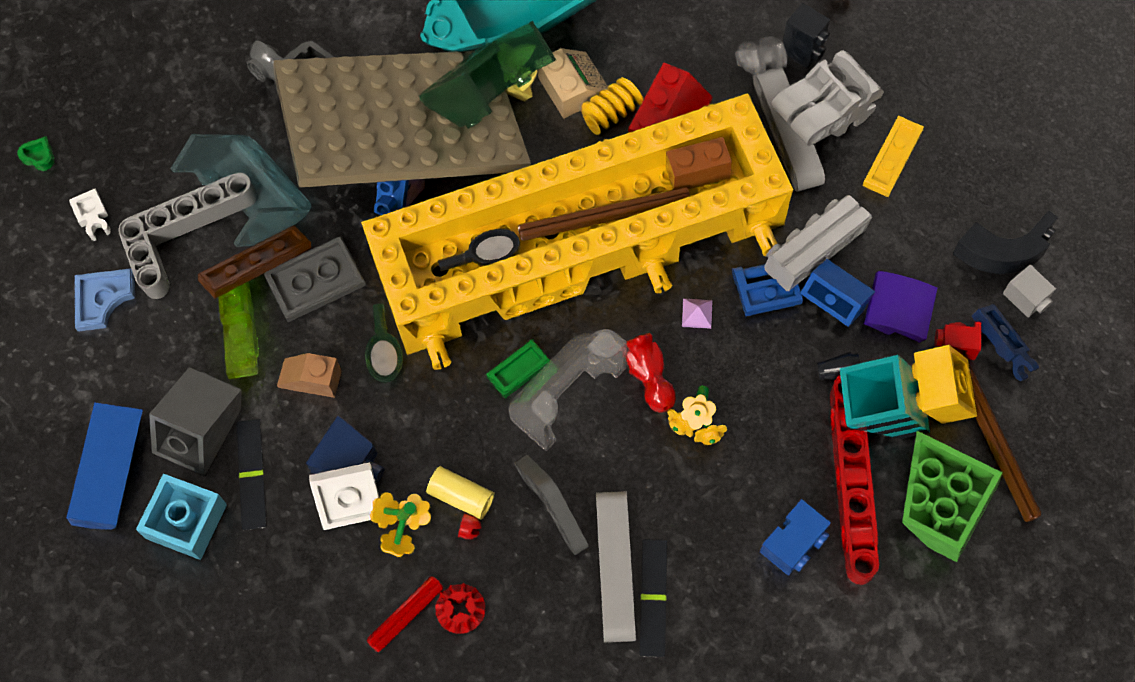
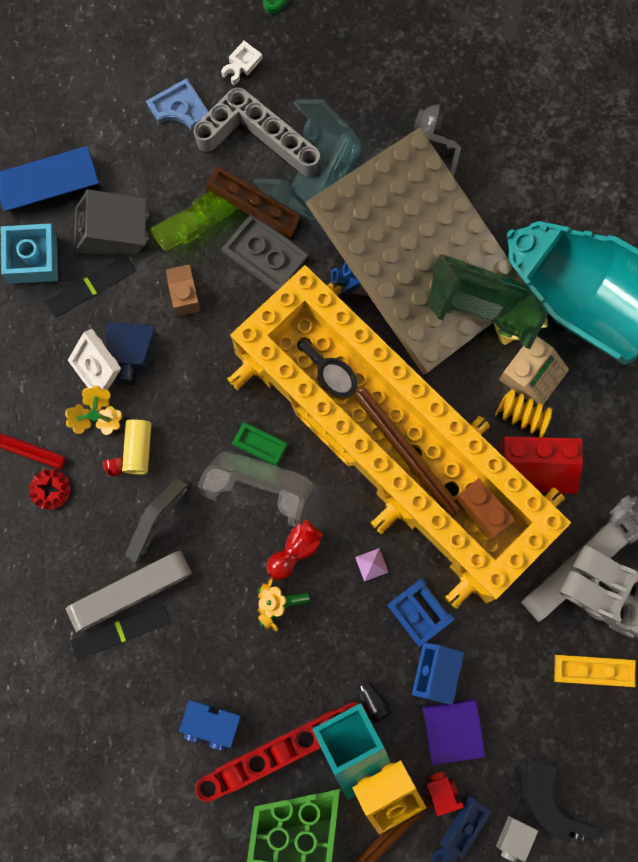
camera: 60 degrees right, 10 degrees up
clear green piece [365,304,403,383] -> none
light grey brick [764,195,872,291] -> none

